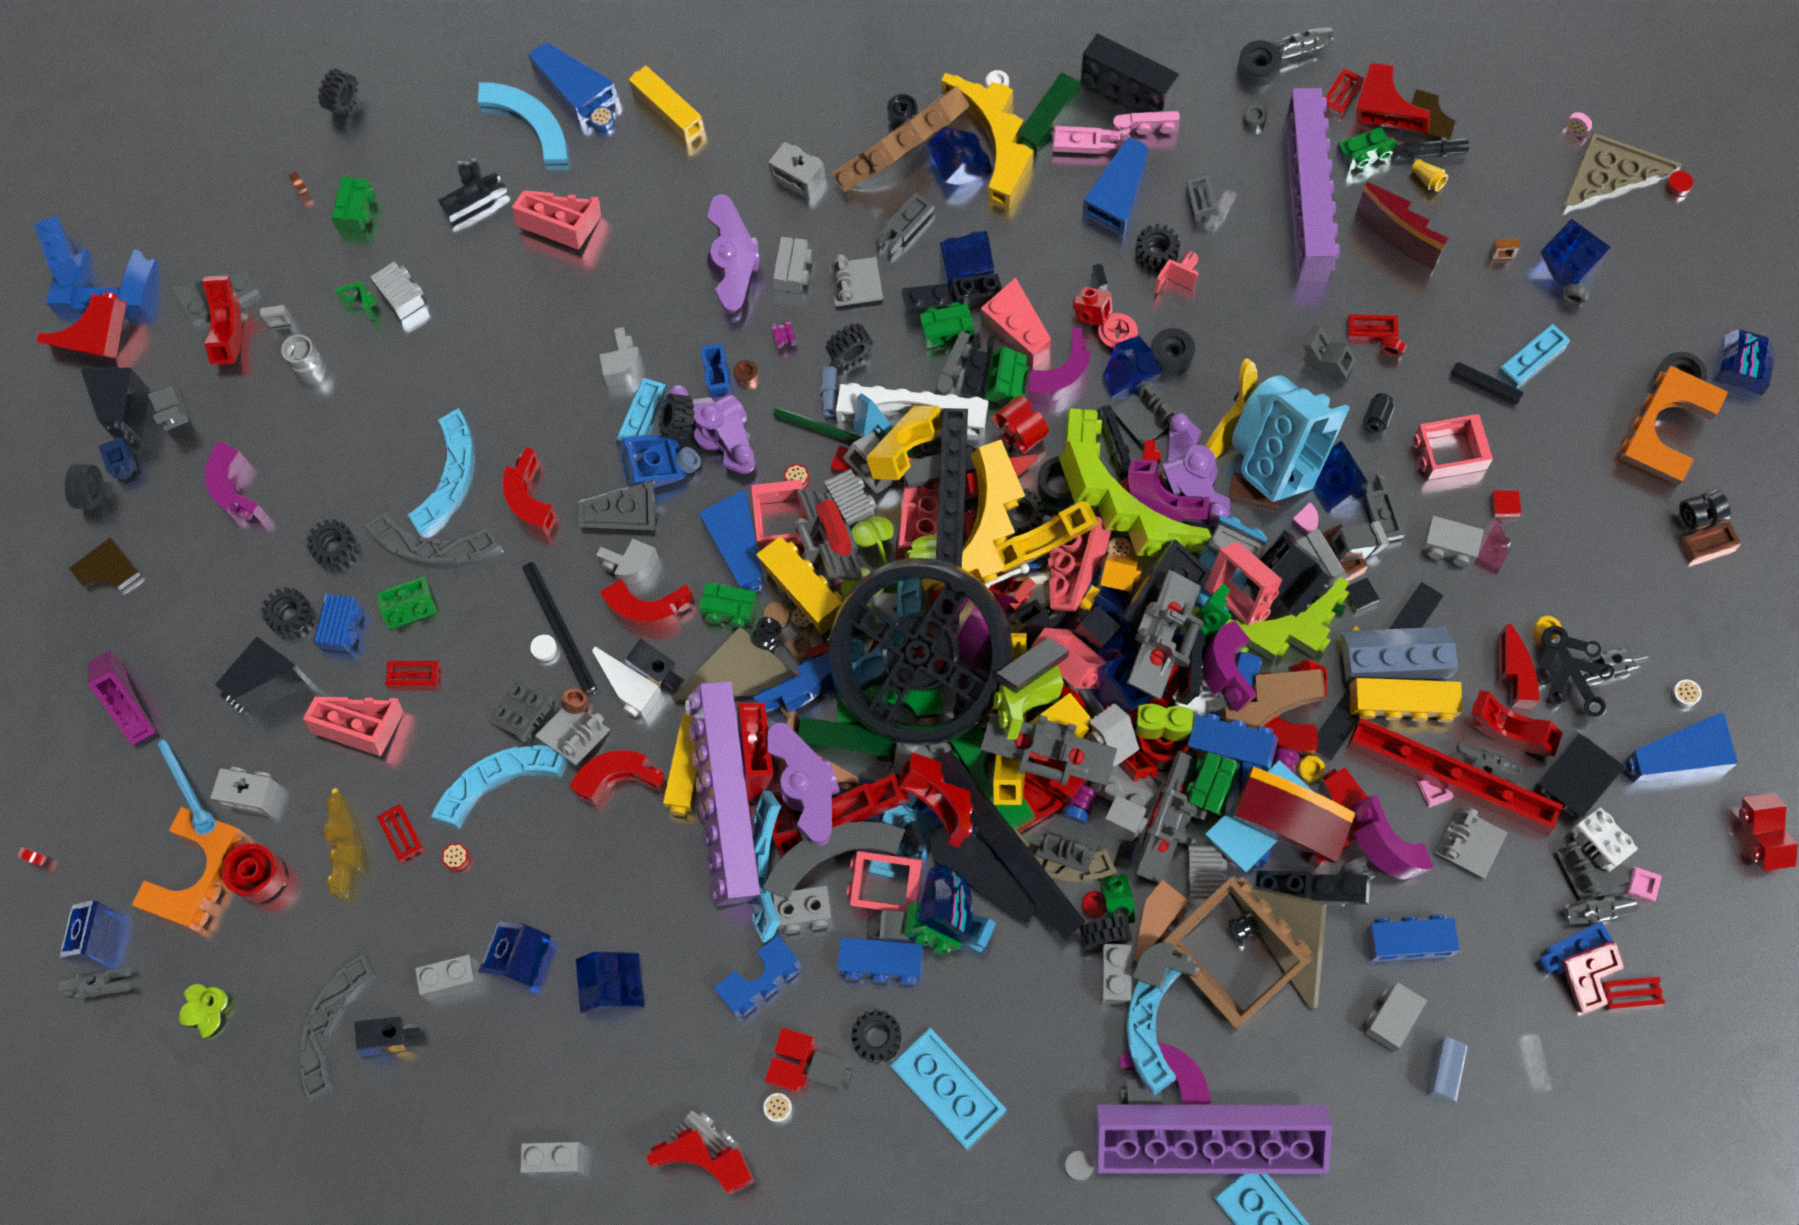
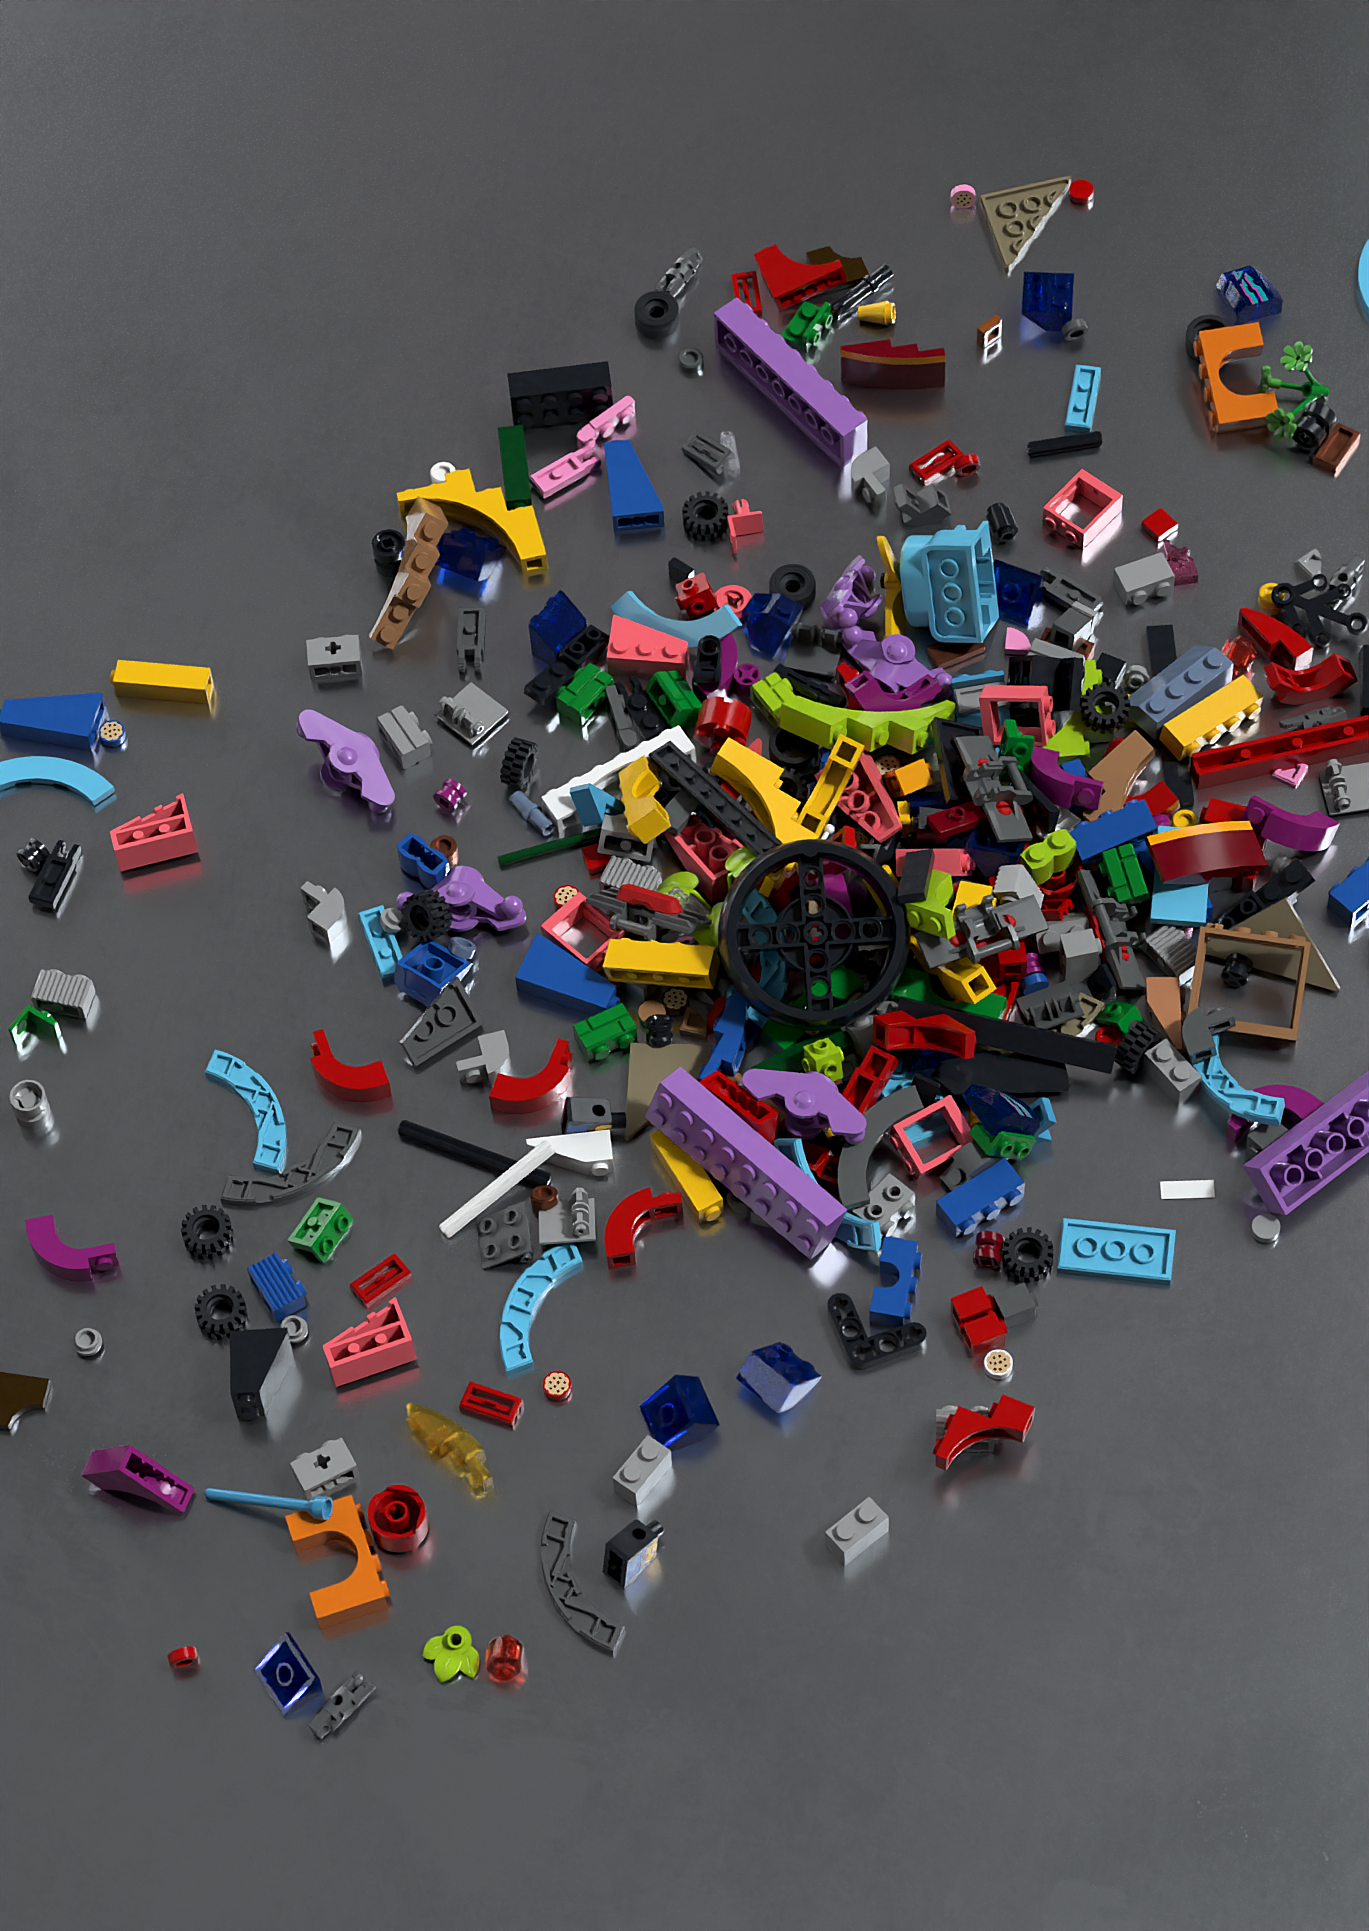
camera: 40 degrees left, 10 degrees down
white tile [530,635,558,662] -> none
none -> light grey plate [73,1328,102,1356]
none -> light grey plate [279,1315,308,1343]
none -> light grey plate [380,908,407,934]
none -> white axle [439,1140,555,1238]
none -> clear red head [485,1635,525,1681]
none -> medium azure tile [610,591,743,647]
none -> clear axle [667,887,709,915]
none -> black piece [693,635,722,687]
none -> magenta wheel [734,663,760,697]
none -> lime brick [802,1038,844,1082]
none -> medium lavender piece [820,555,883,632]
none -> black beam [827,1293,927,1370]
none -> light grey brick [851,446,890,510]
none -> dark red plate [926,801,988,840]
none -> dark red wheel [973,1231,1004,1269]
none -> black tyre [1081,682,1130,734]
none -> light grey plate [1123,665,1149,689]
none -> white sticker [1160,1180,1215,1199]
none -> clear red head [1221,636,1257,677]
none -> bright green plant [1257,341,1330,440]
none -> light grey tile [1295,548,1322,580]

